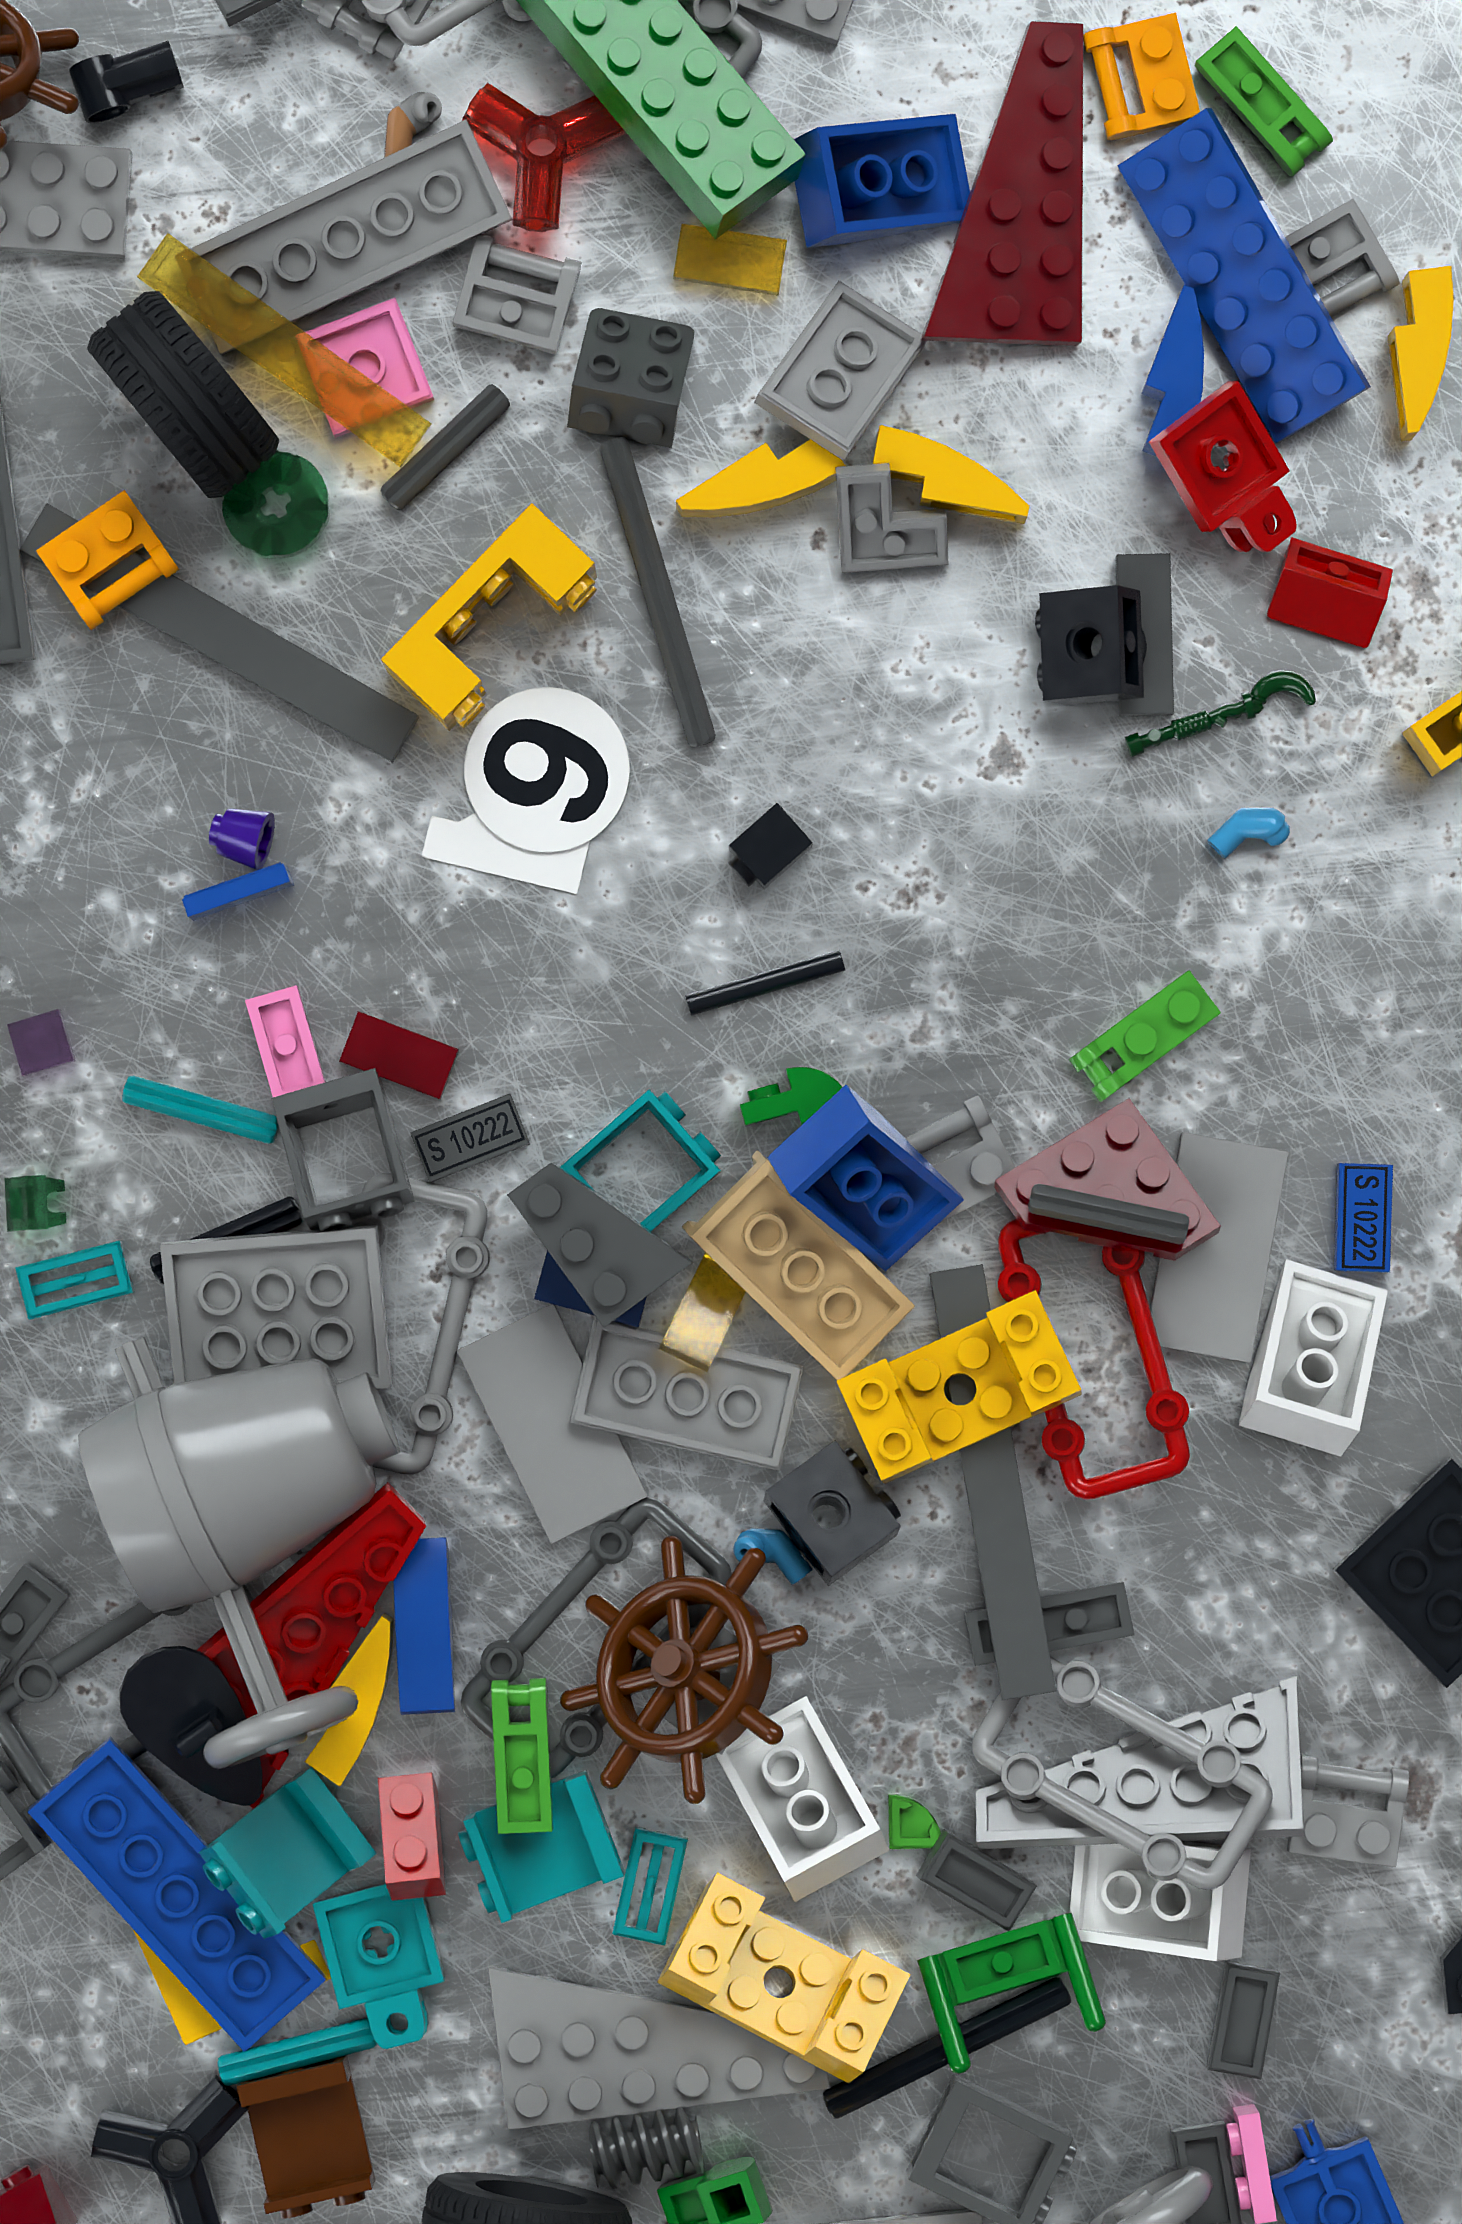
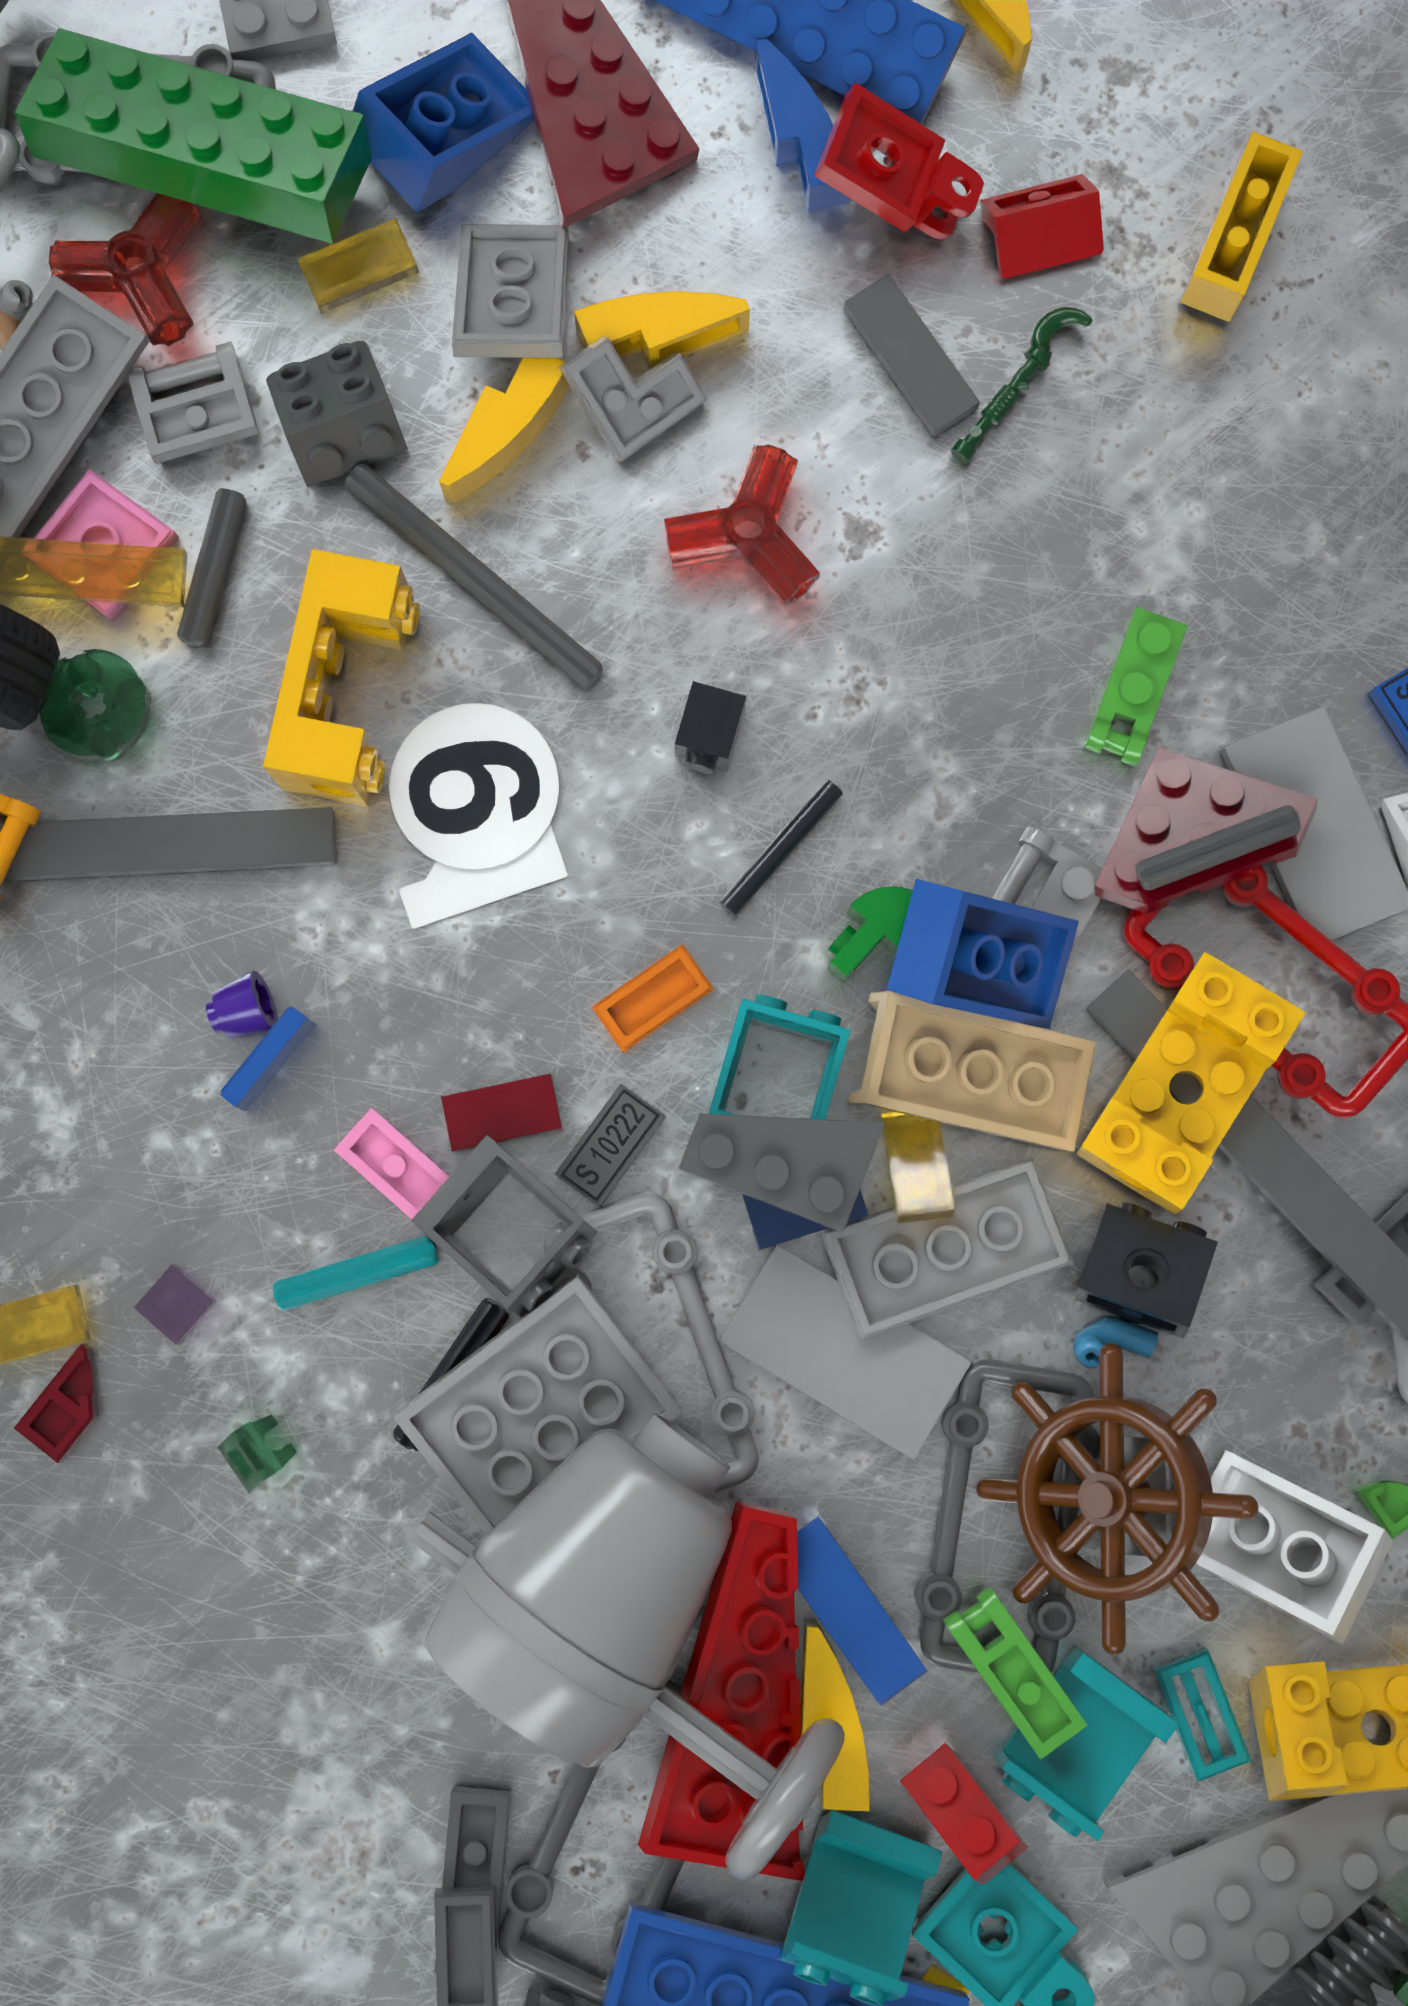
camera: 30 degrees left, 5 degrees down
teal tile [15,1240,135,1320] -> none
black shield [119,1646,262,1806] -> none
black brick [1035,585,1147,705] -> none
dark azure arm [1207,808,1290,859] -> none
none -> orange tile [592,944,714,1053]
none -> clear red piece [664,444,820,607]

